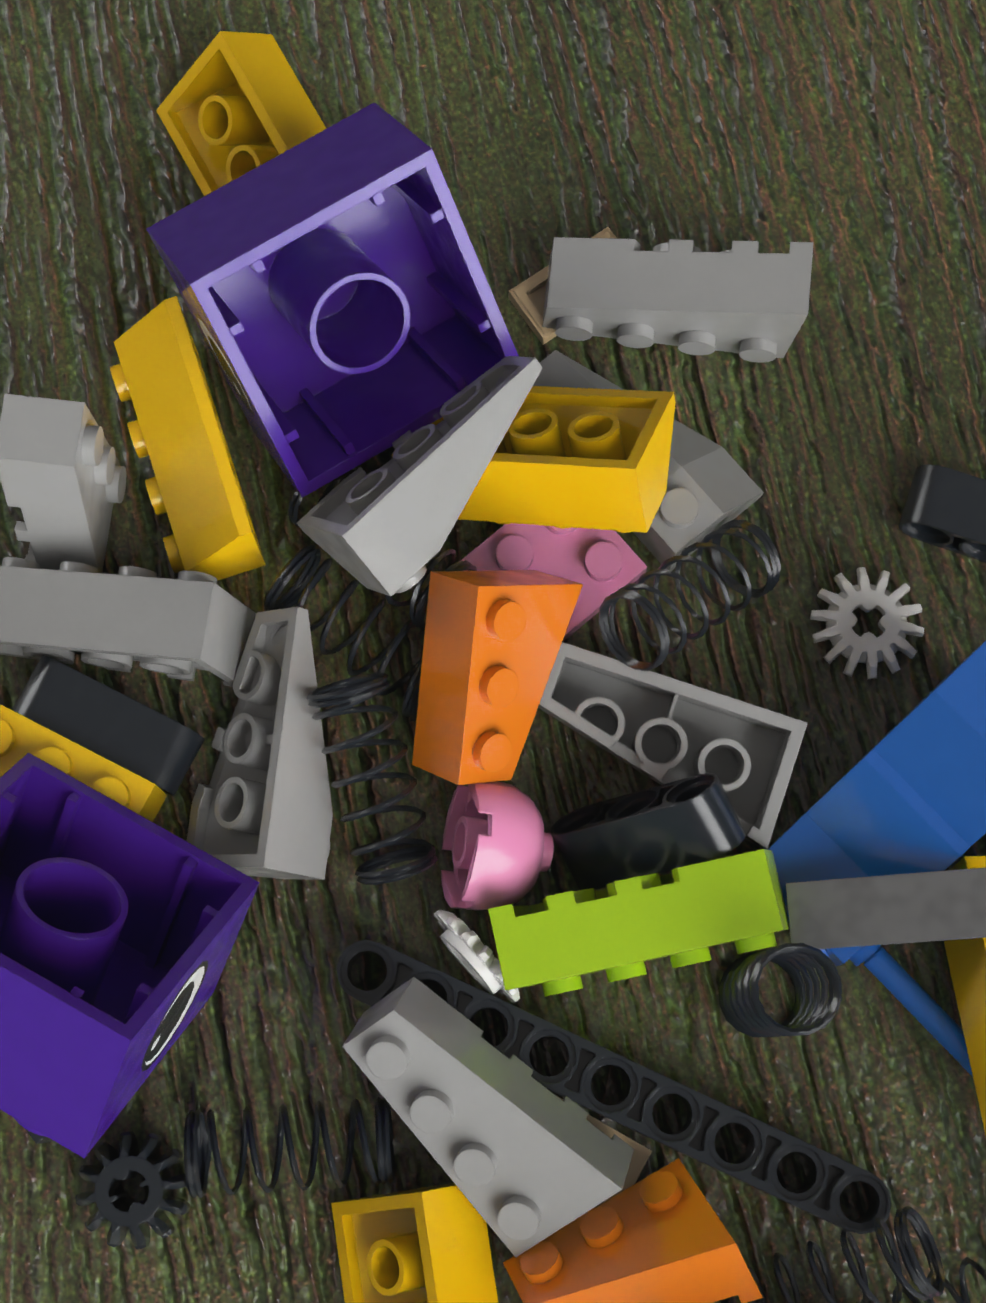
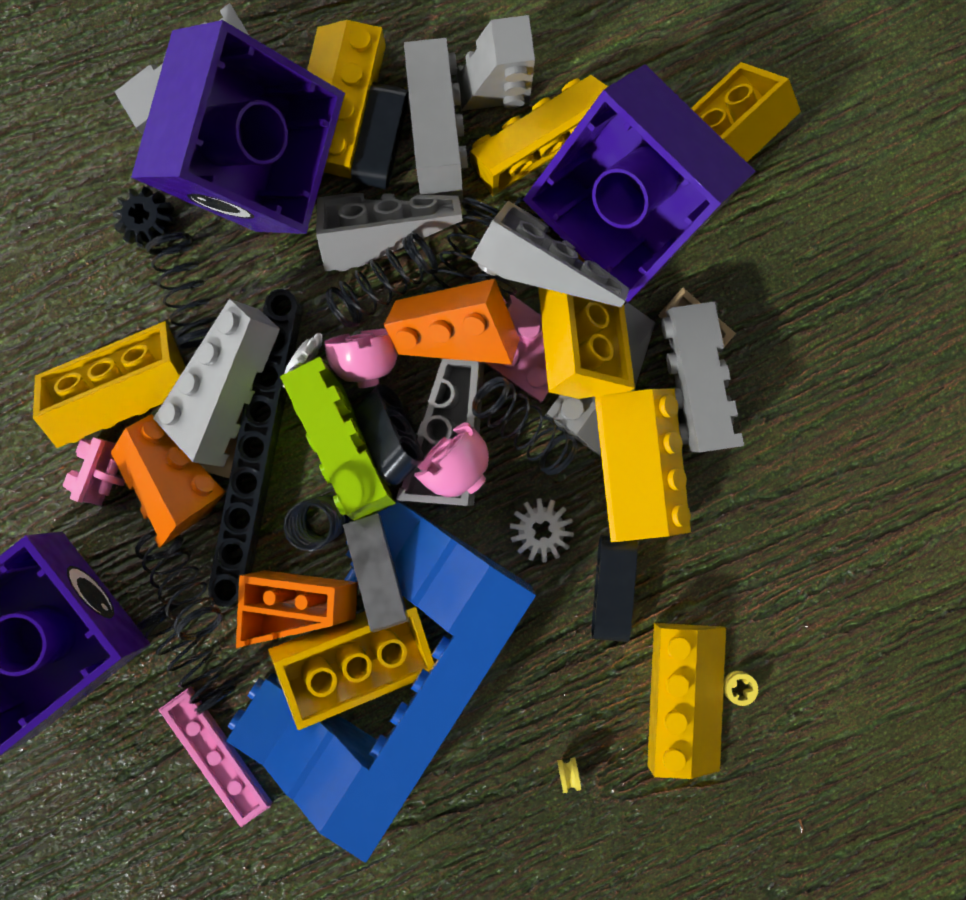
camera: 75 degrees right, 10 degrees up
none -> orange wedge [236,570,358,648]
none -> bright pink cylinder [414,422,489,497]
none -> yellow slope [595,388,691,542]

